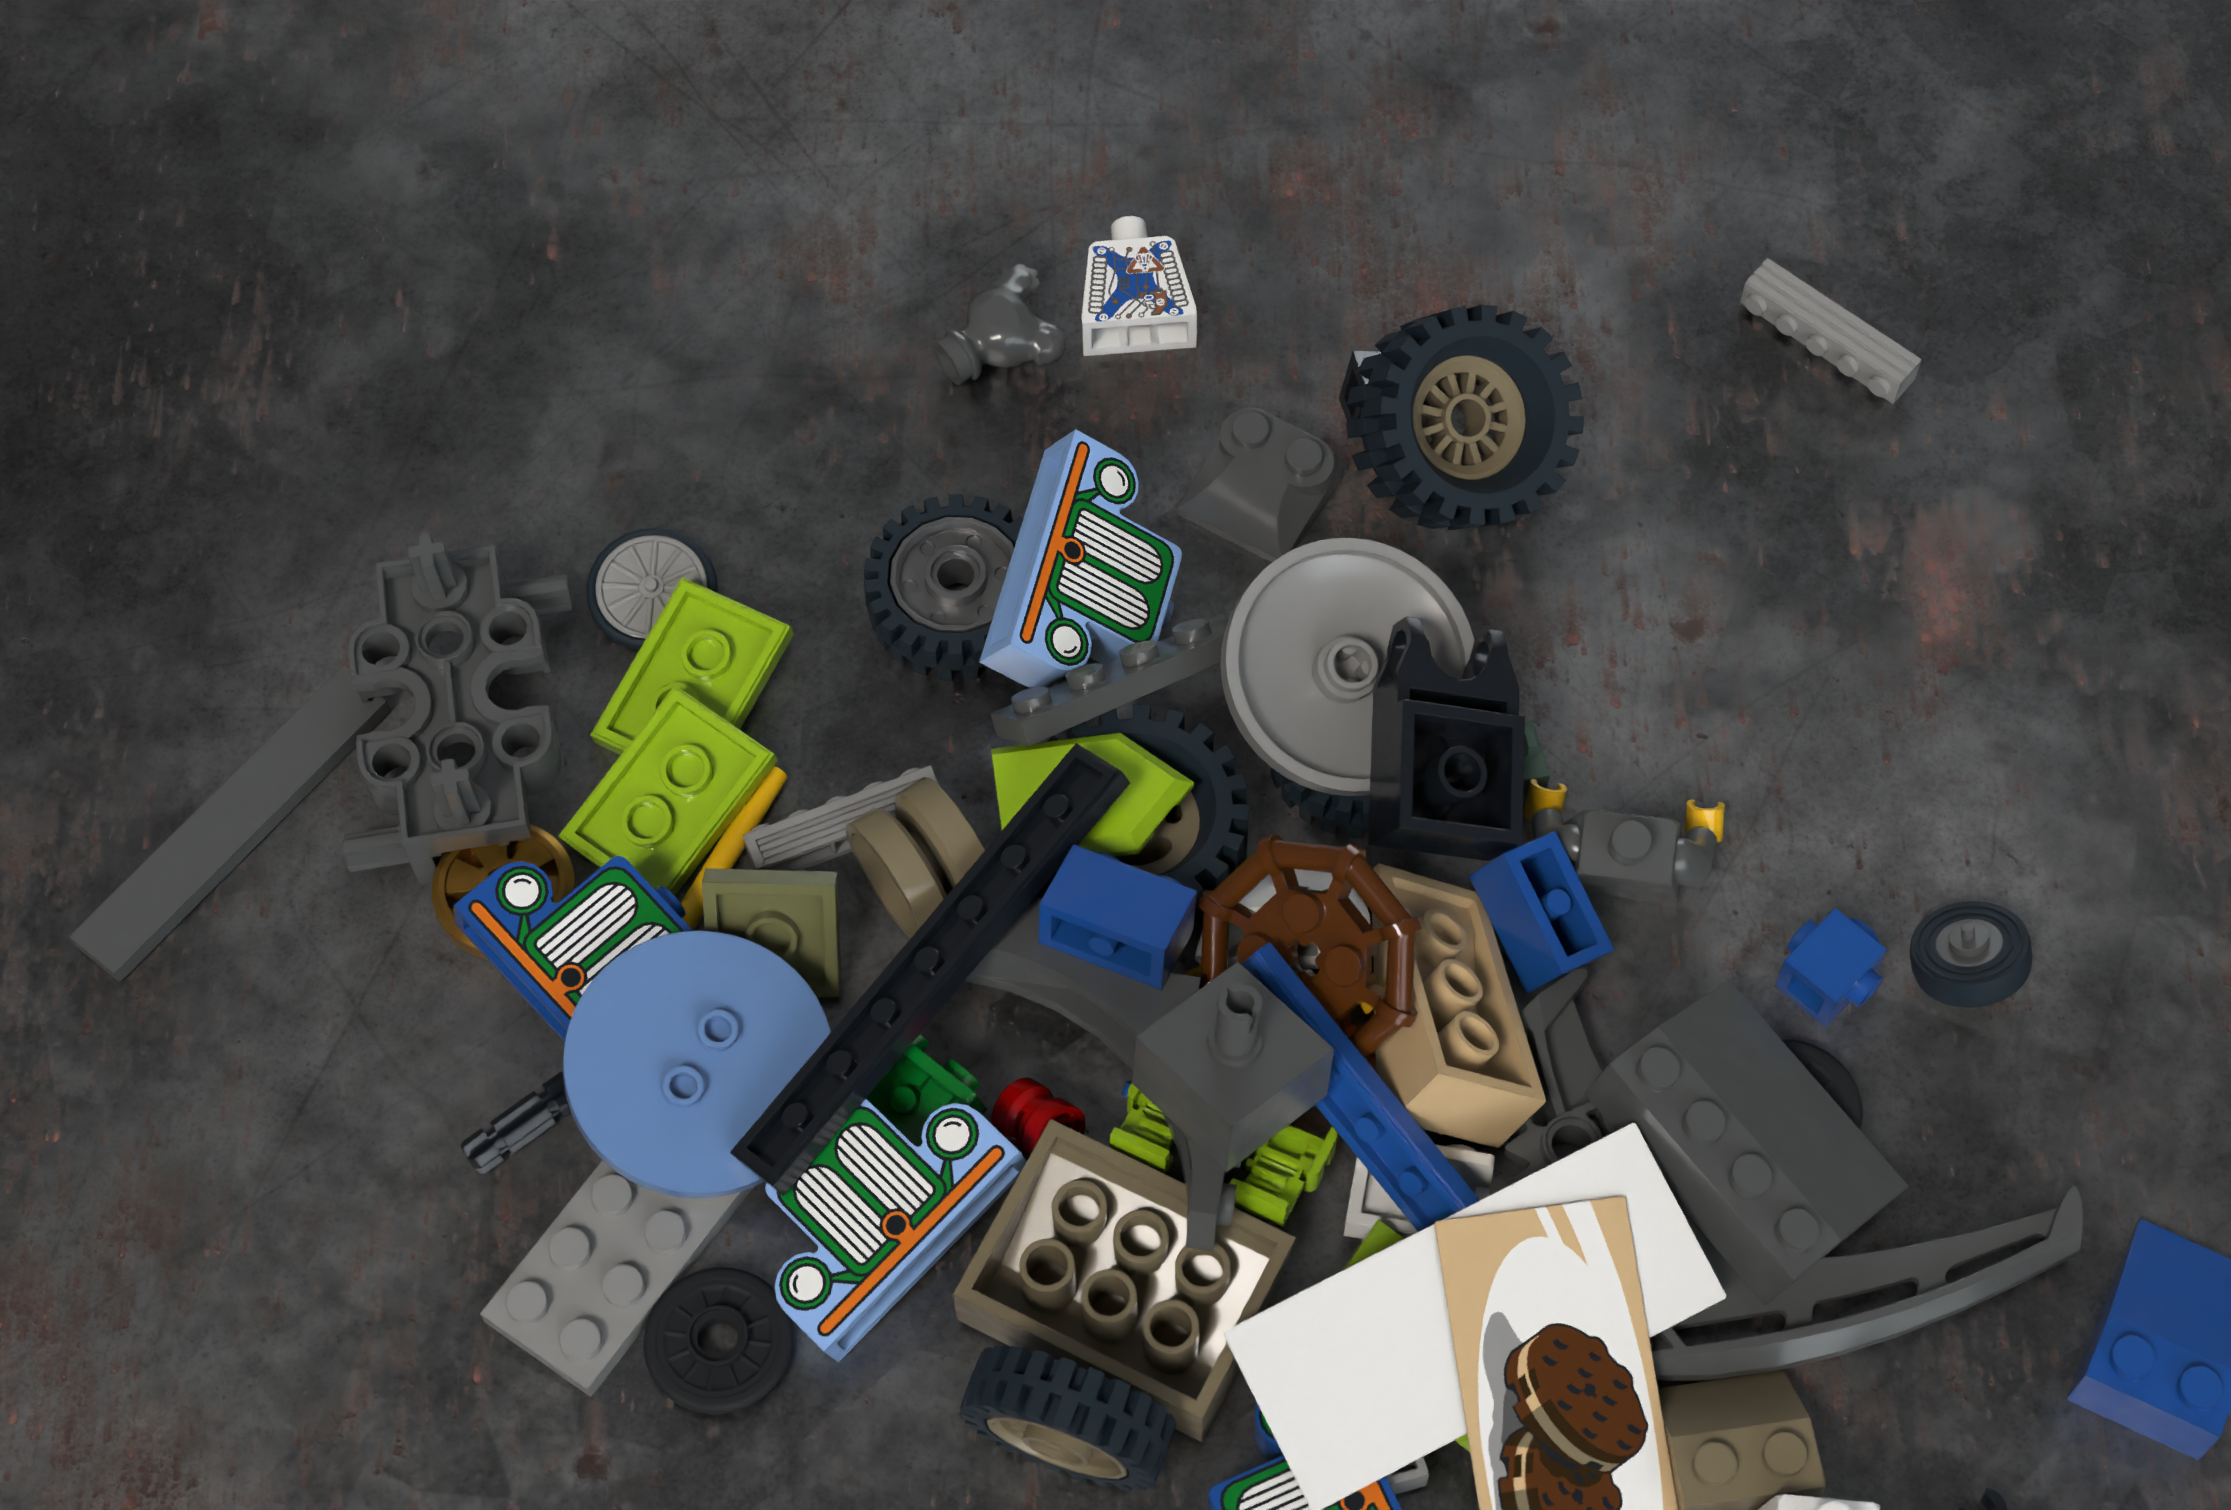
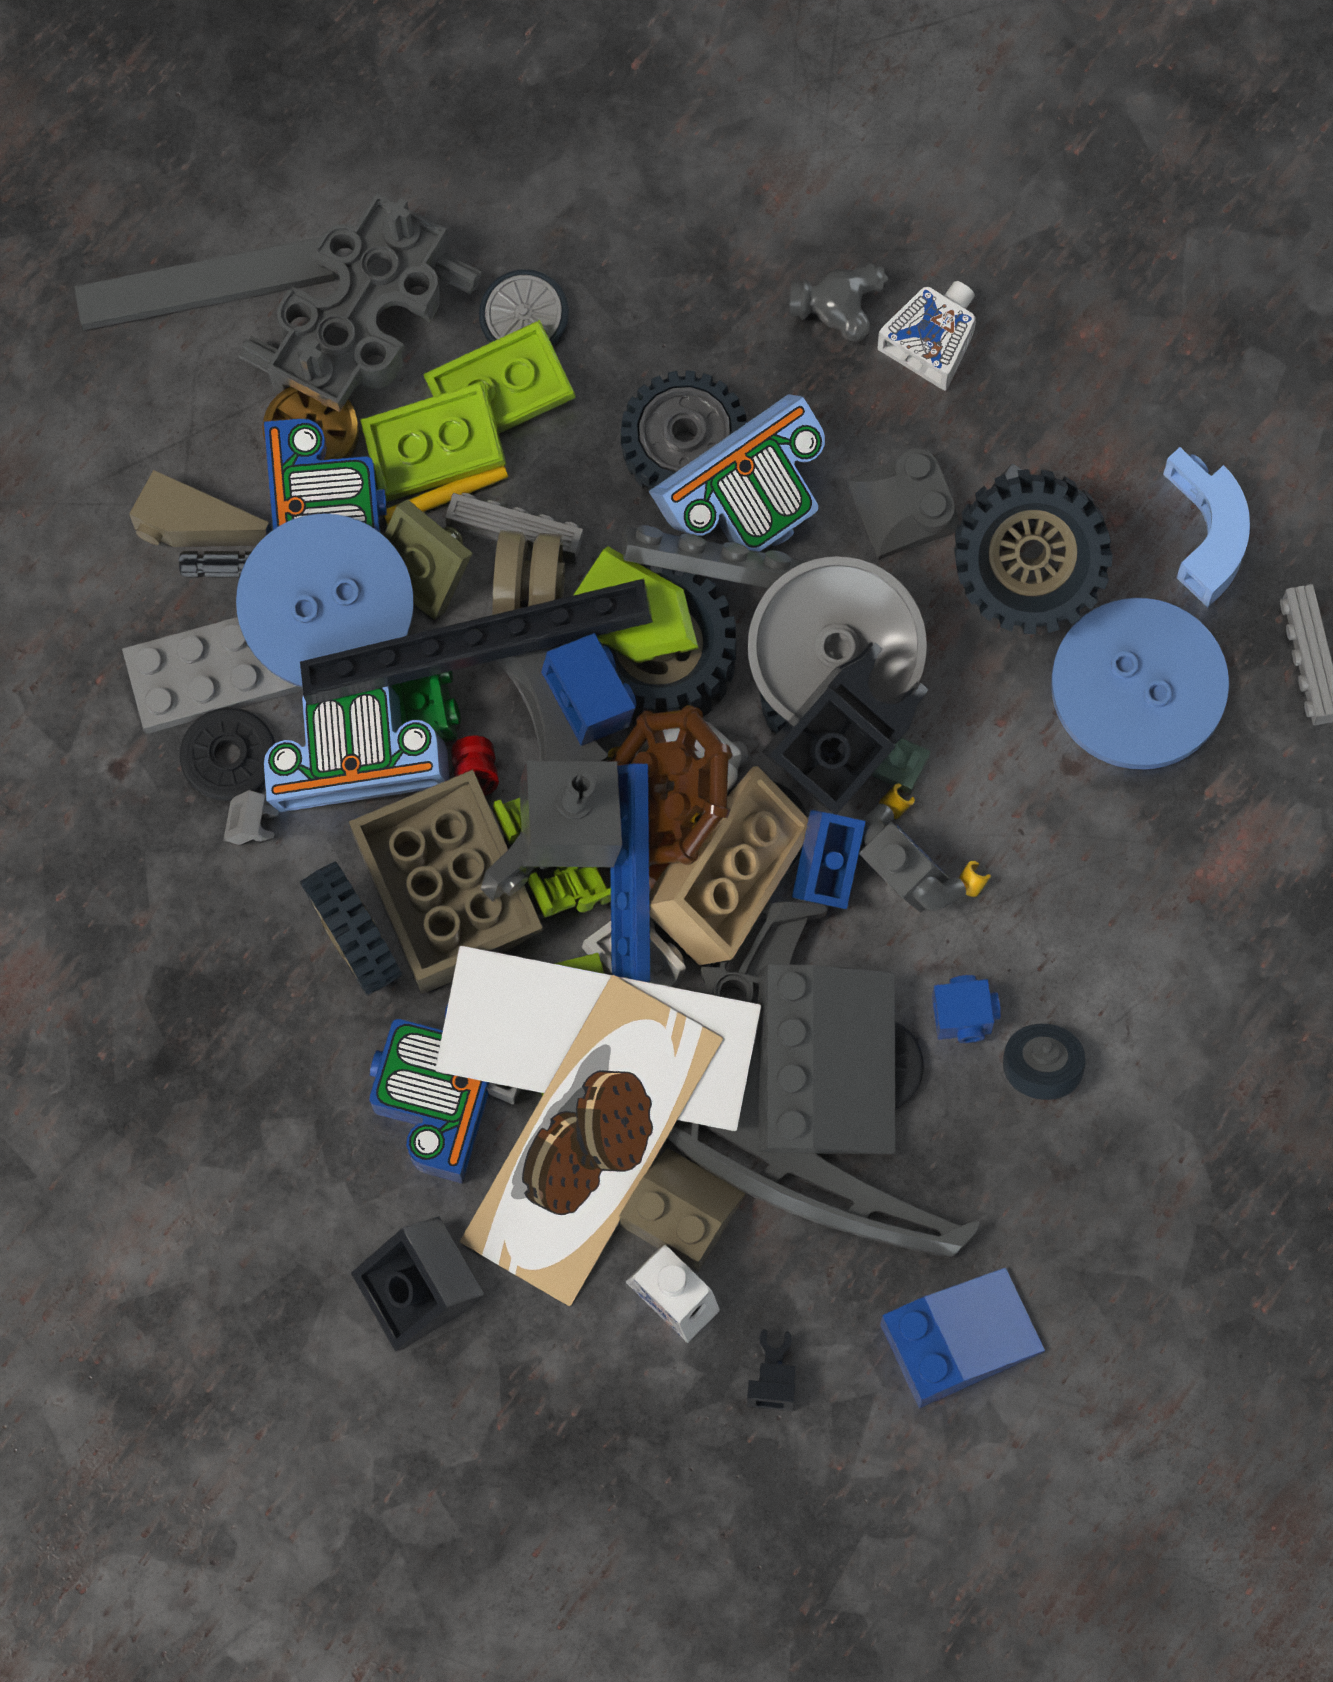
camera: 40 degrees right, 10 degrees up
none -> dark tan slope [129,470,272,547]
none -> light grey tile [224,790,278,845]
none -> medium blue plate [1051,598,1229,770]
none -> light blue arch [1163,447,1250,607]

